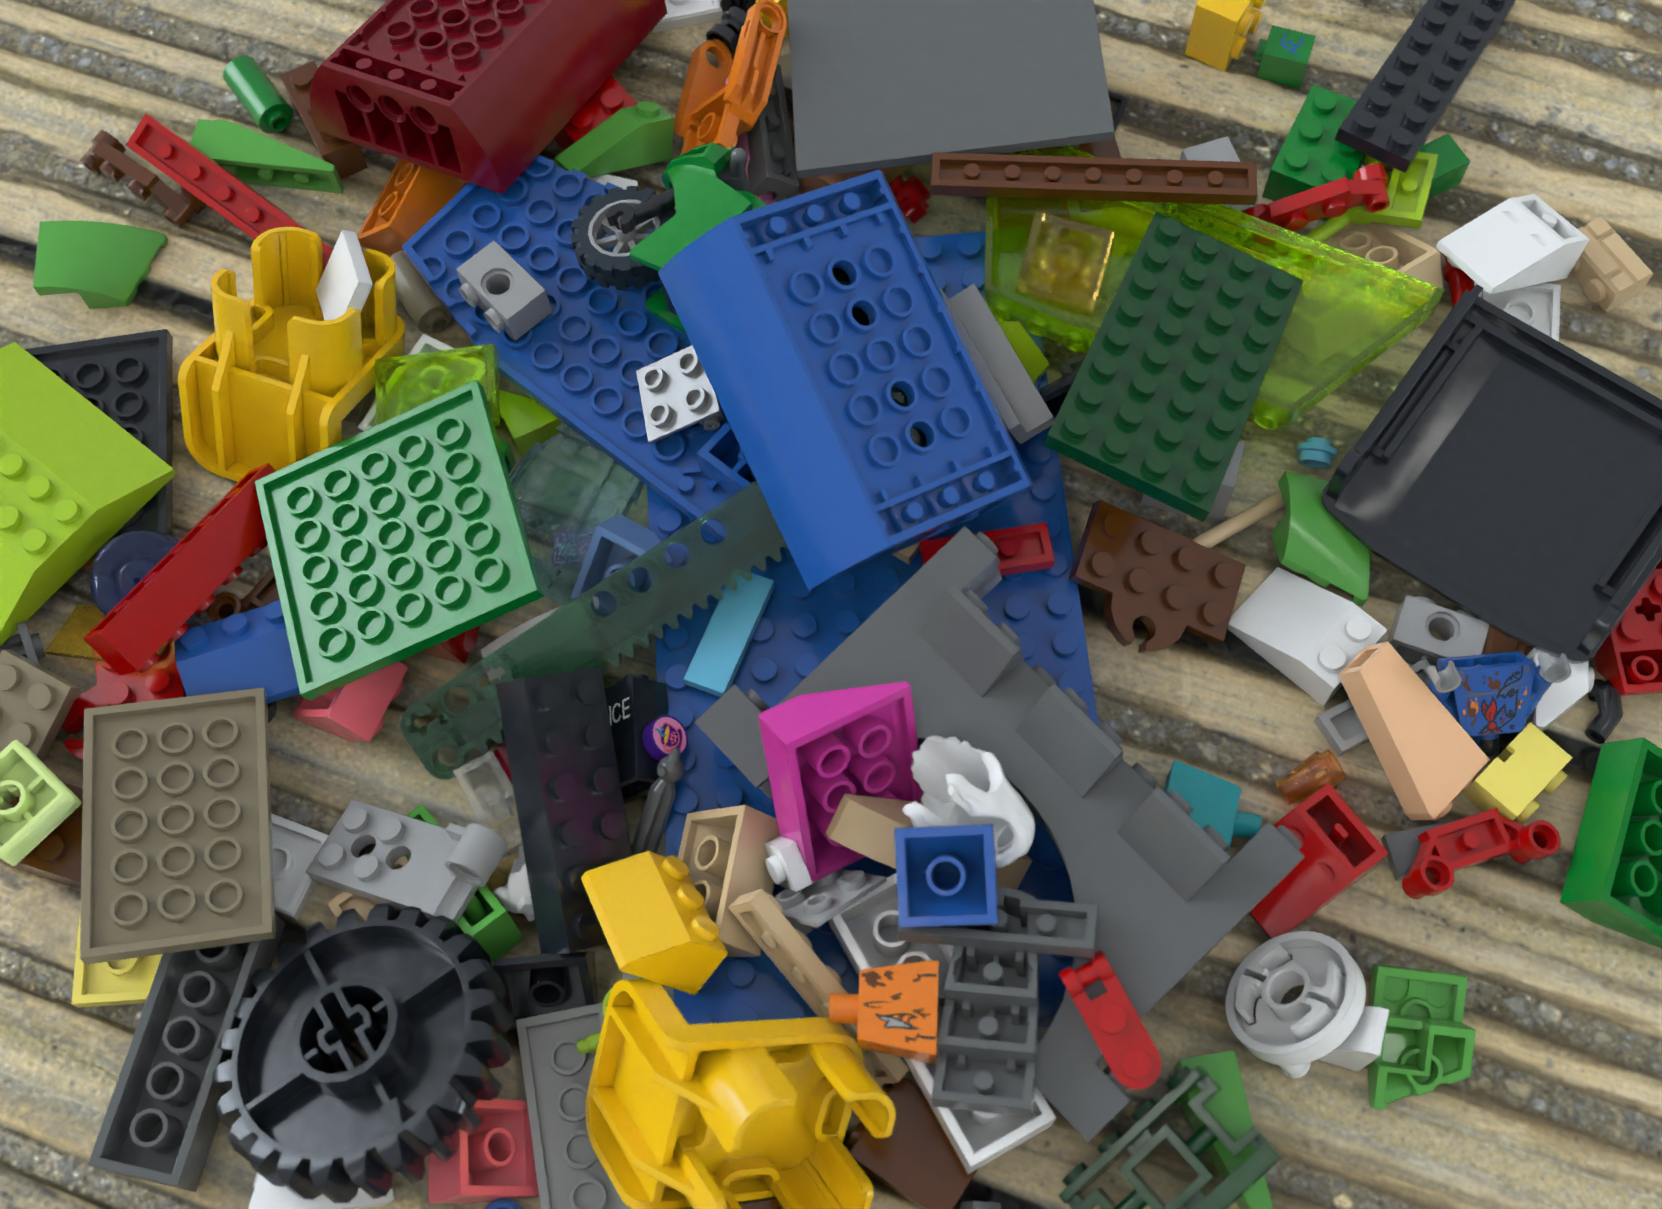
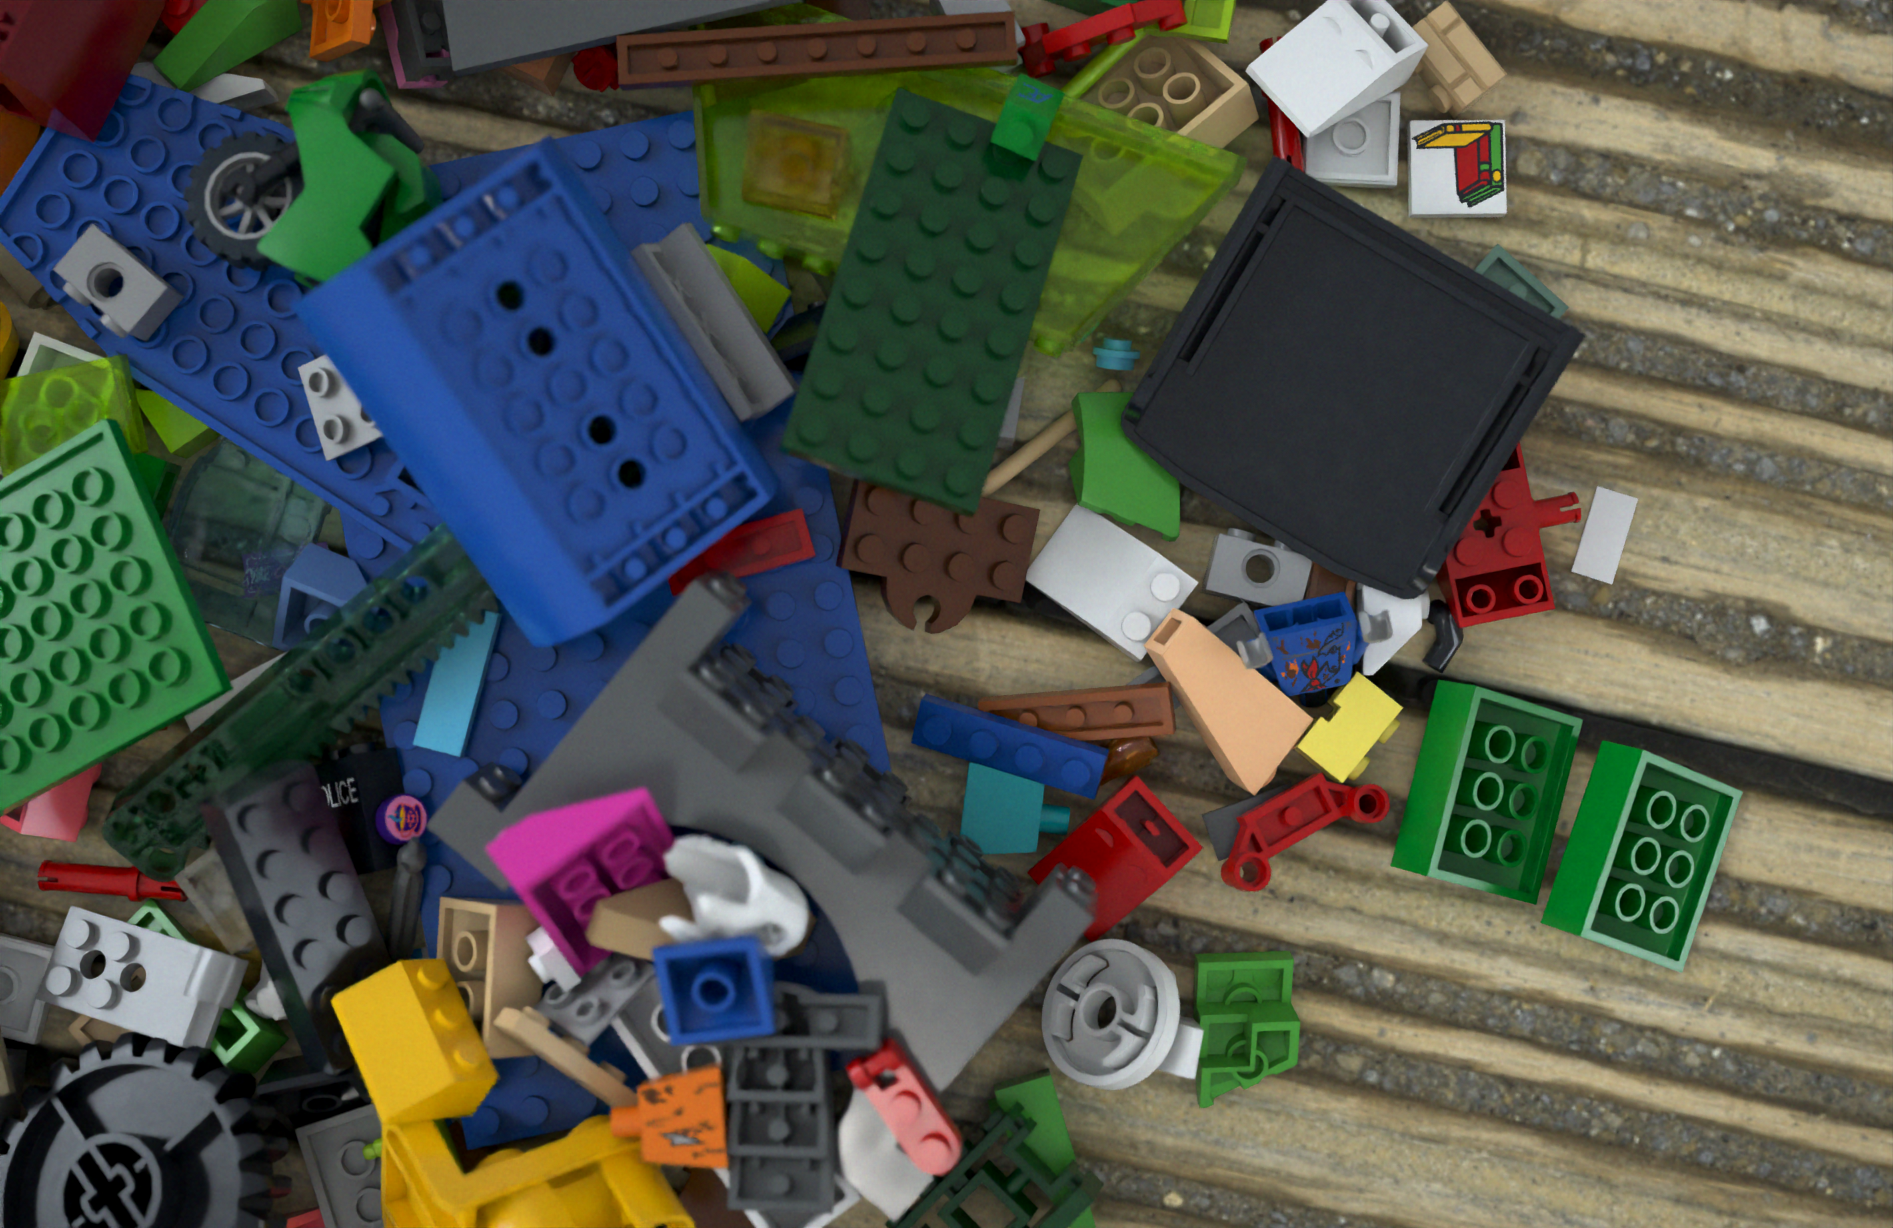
camera: 10 degrees left, 20 degrees up
none -> red pin [38,860,192,902]
none -> blue plate [911,694,1109,800]
none -> dark orange plate [978,682,1177,741]
none -> green brick [990,73,1065,161]
none -> tile [1407,120,1507,218]

